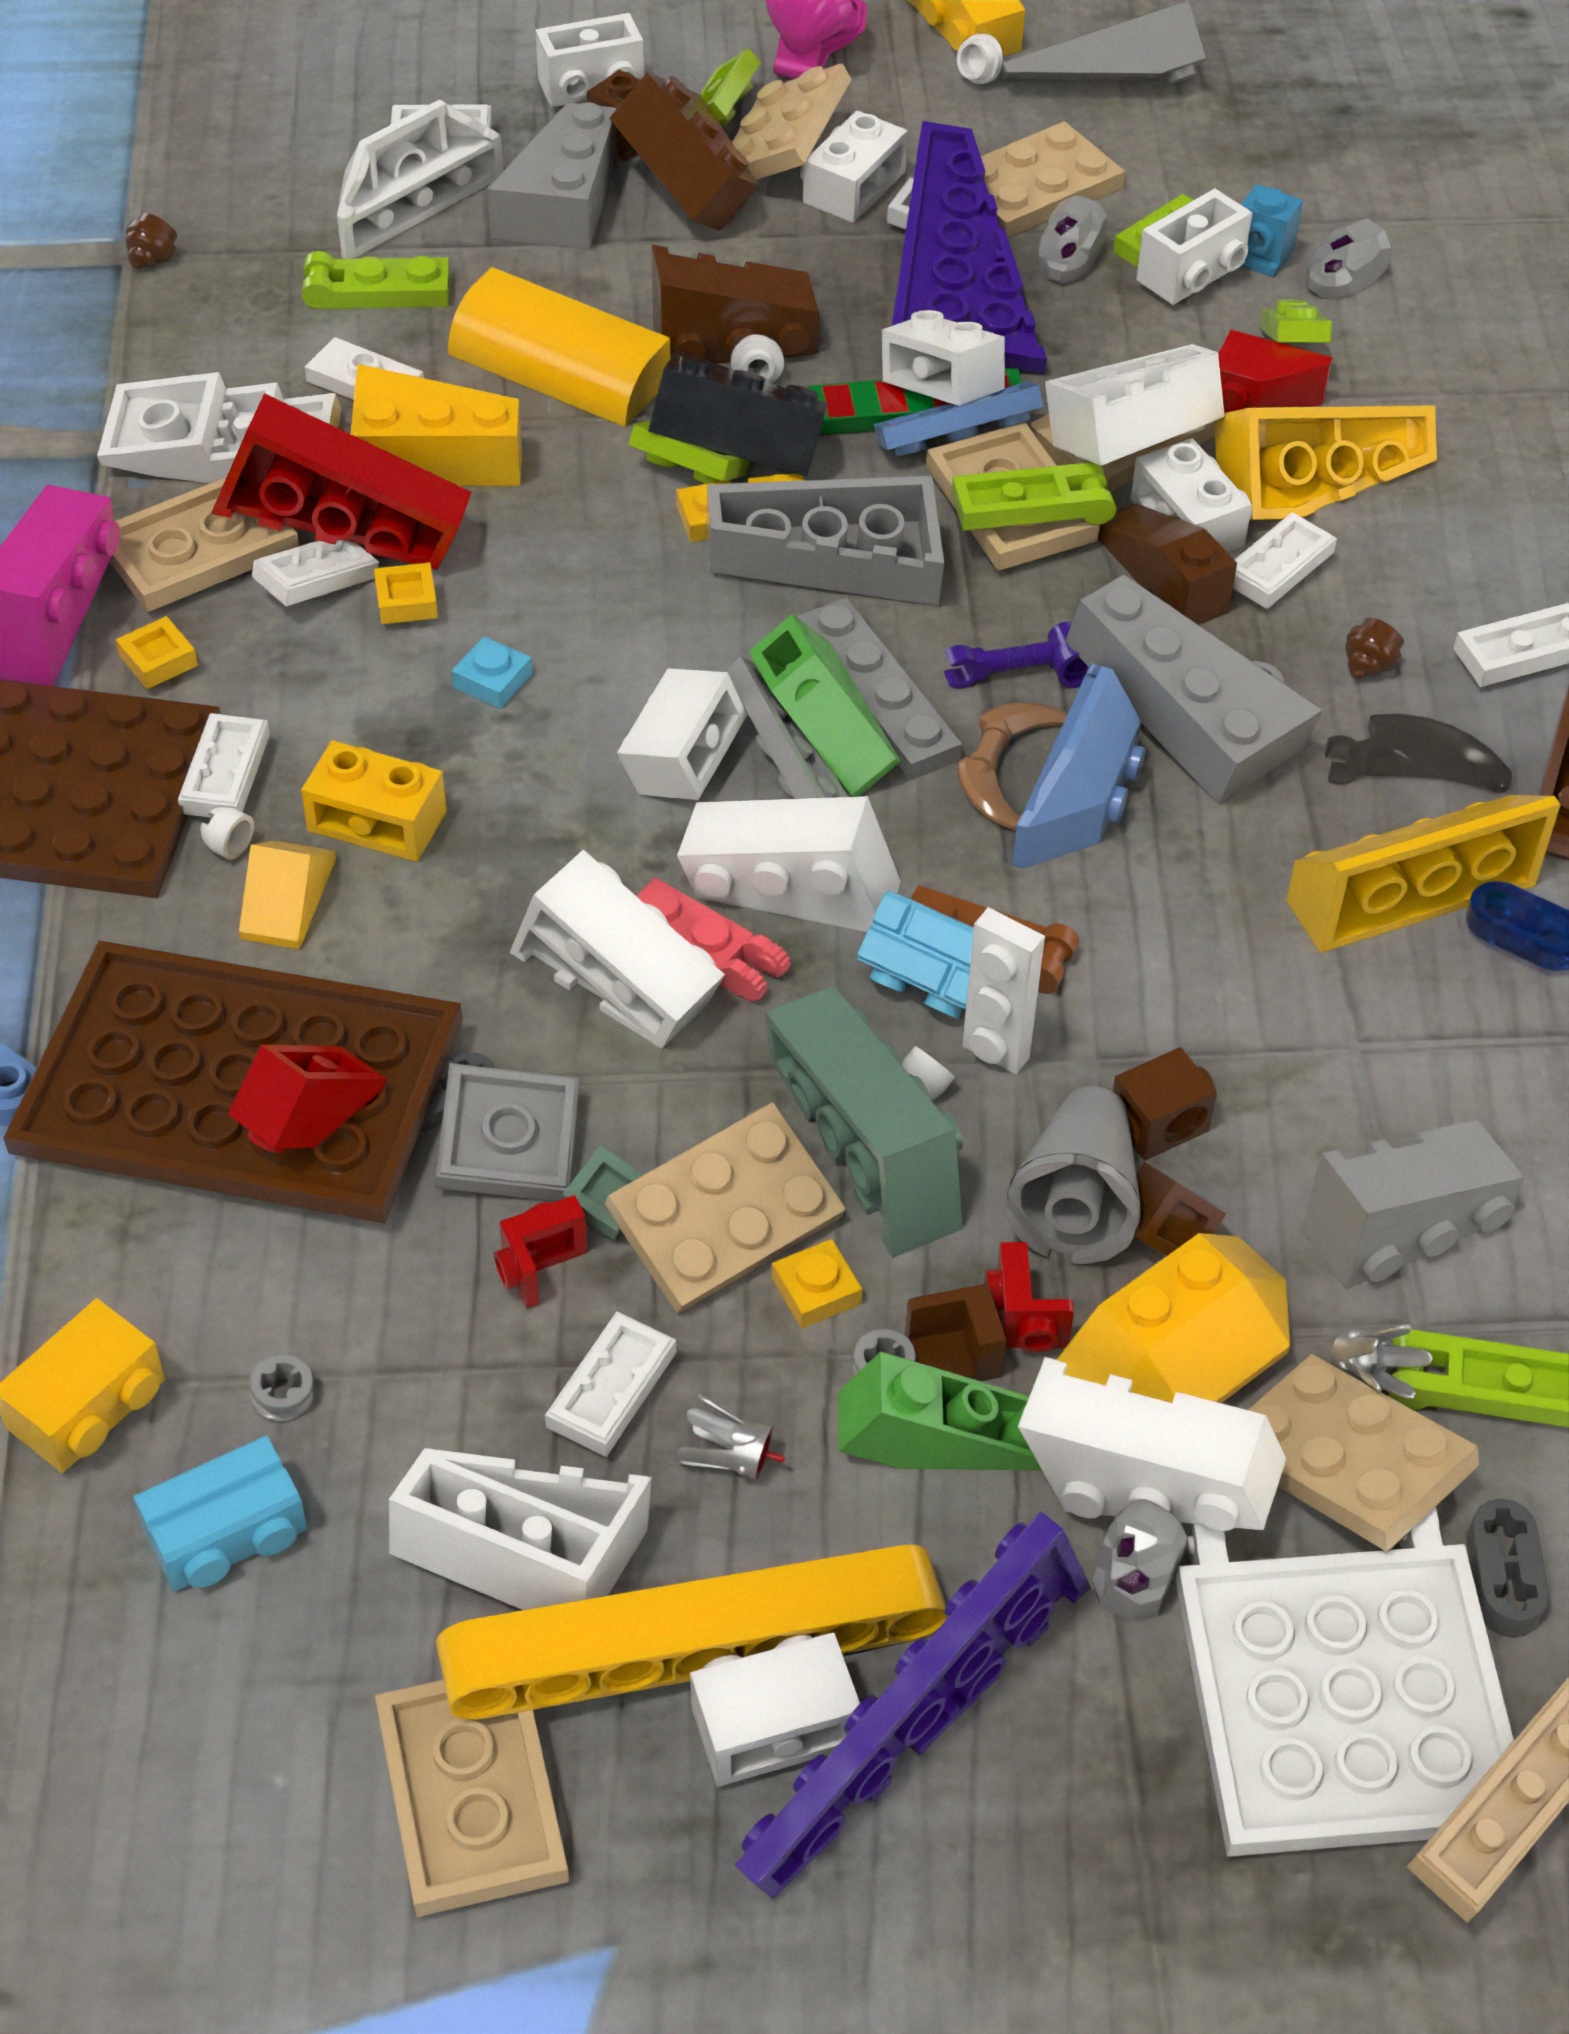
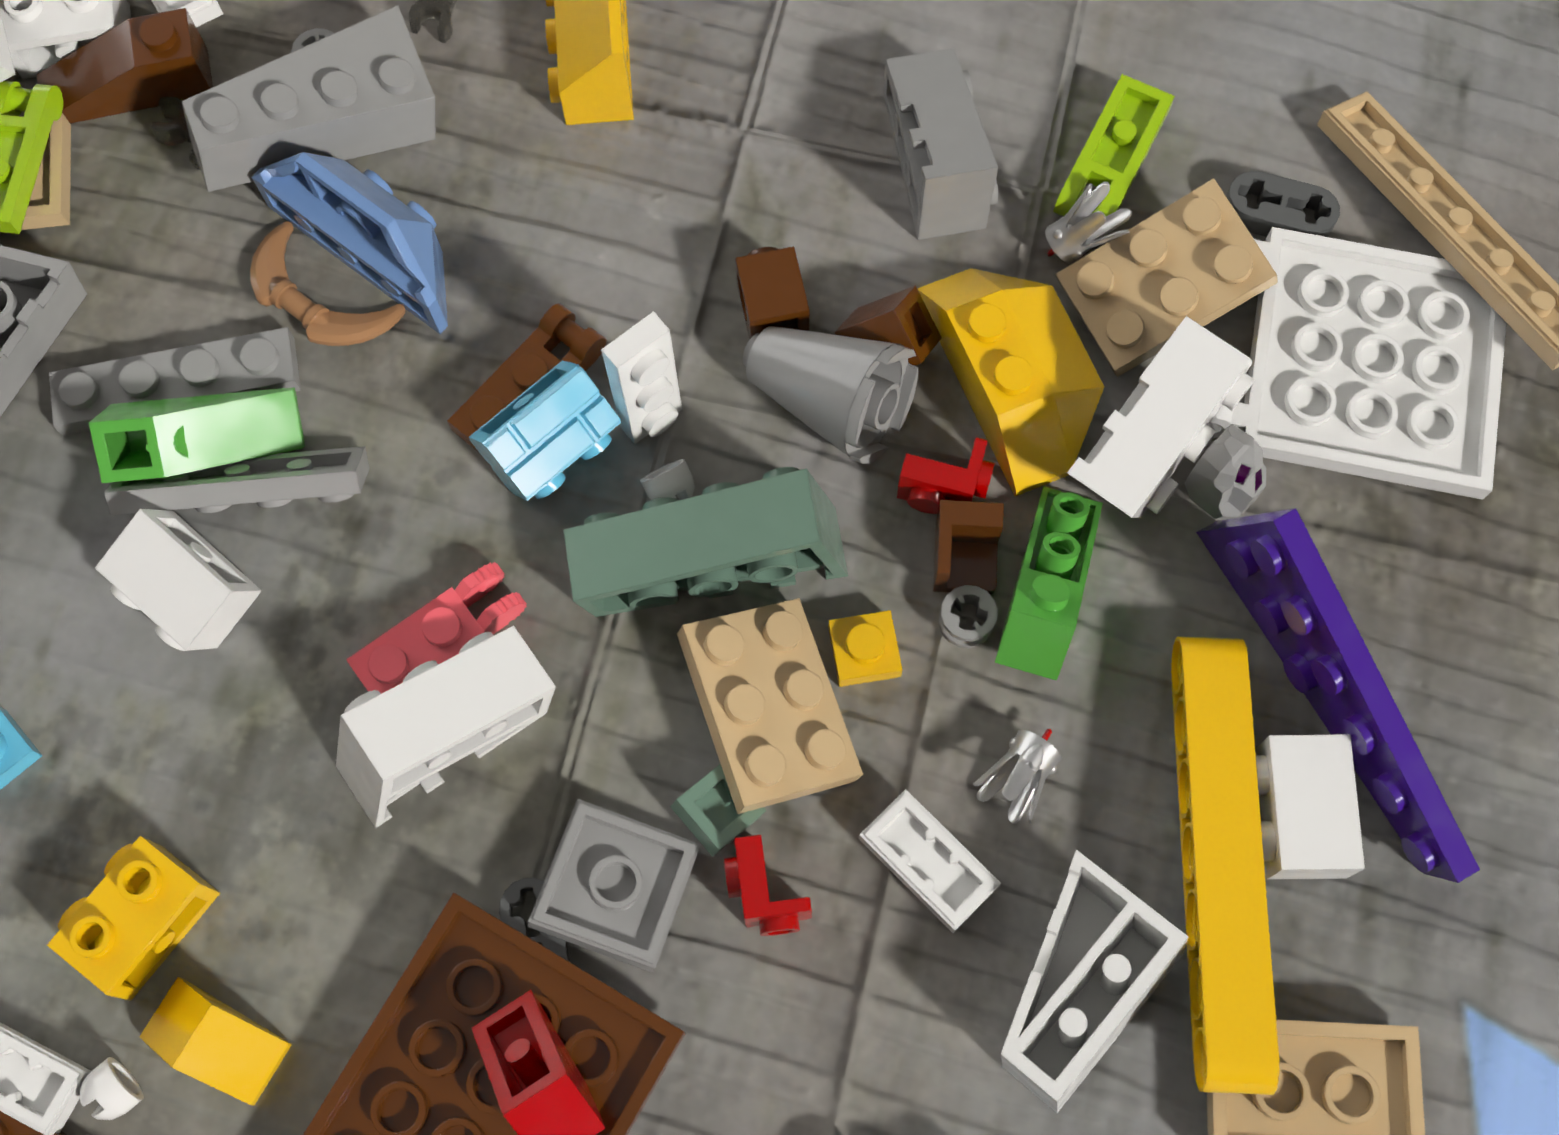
camera: 70 degrees left, 20 degrees up
white wedge [677,796,901,932] -> none
dark purple brick [944,621,1088,689] -> none

